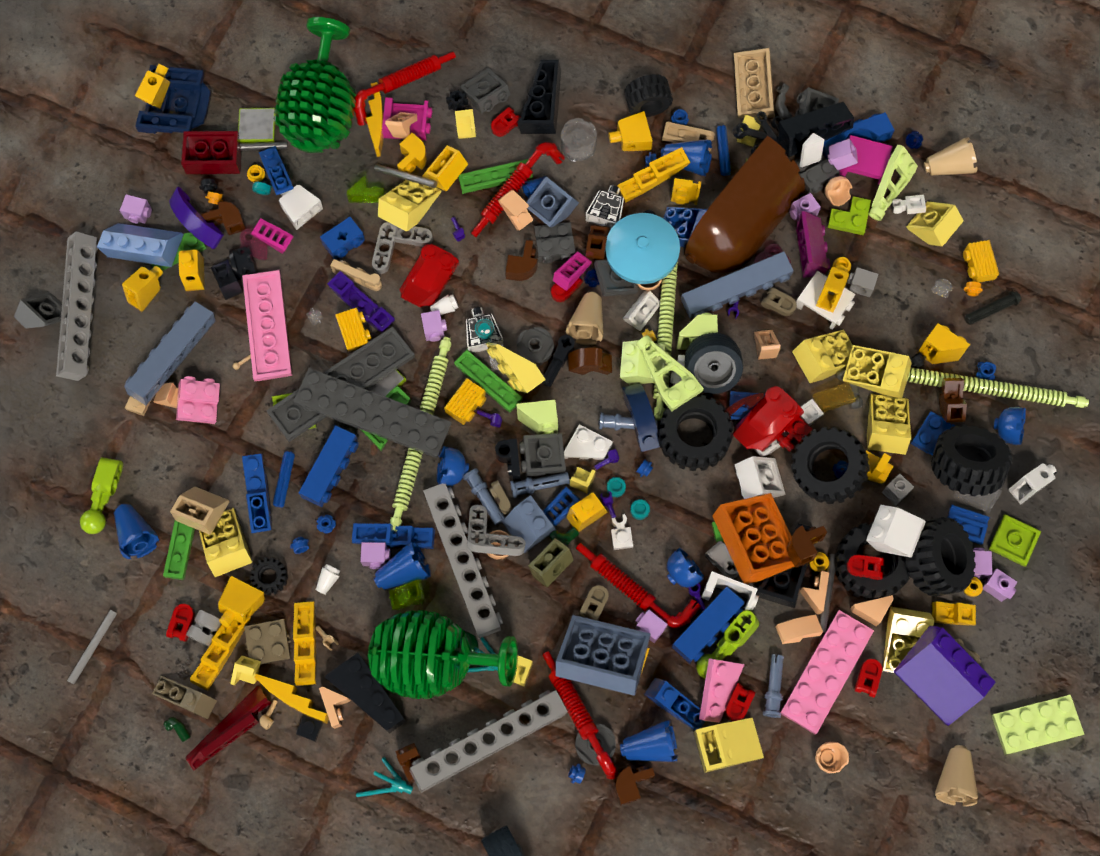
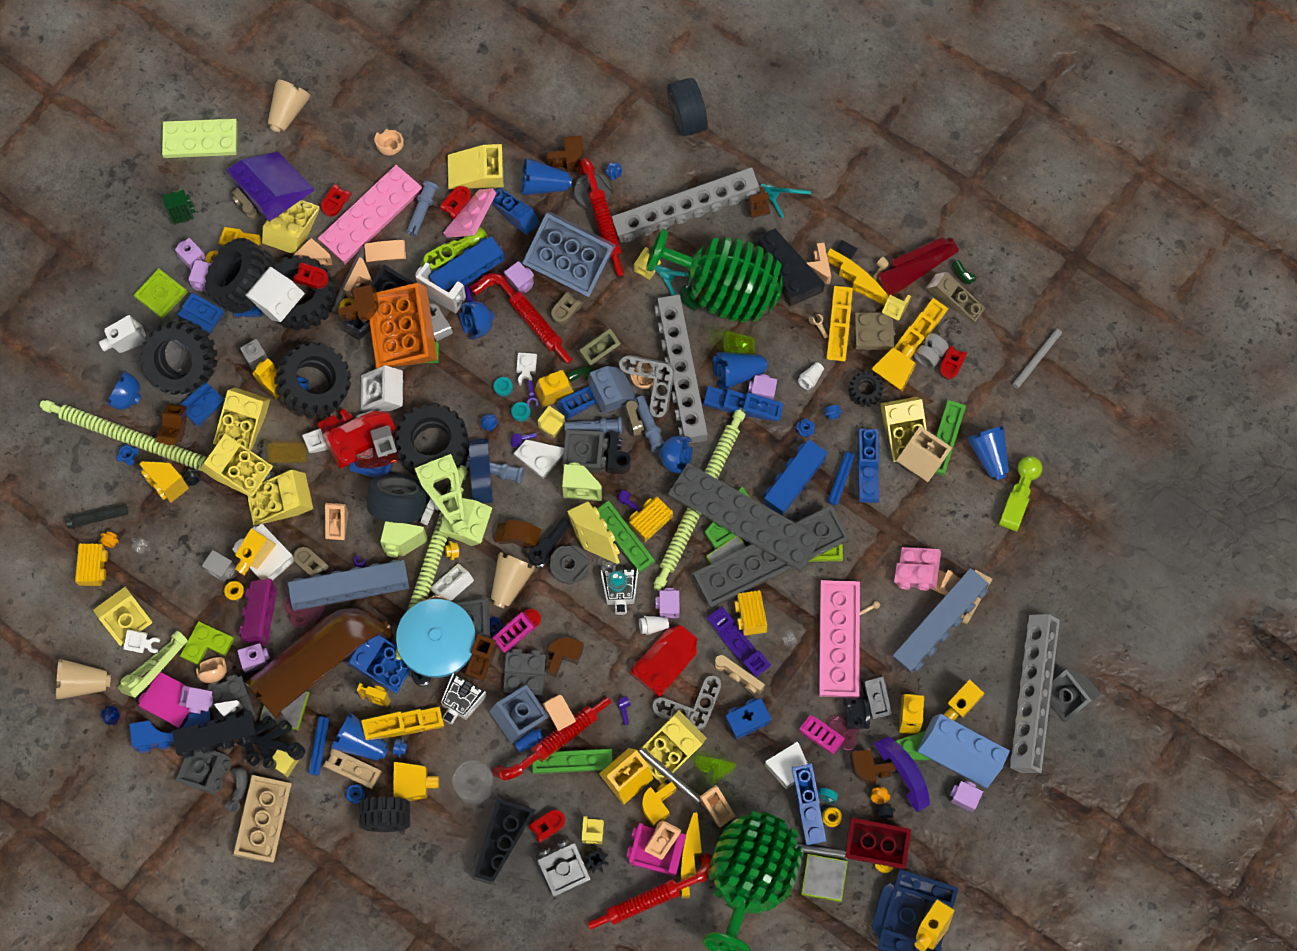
camera: 170 degrees left, 0 degrees up
none -> dark green brick [162,189,196,225]
none -> light grey brick [371,425,397,457]
none -> light nougat slope [700,785,736,828]

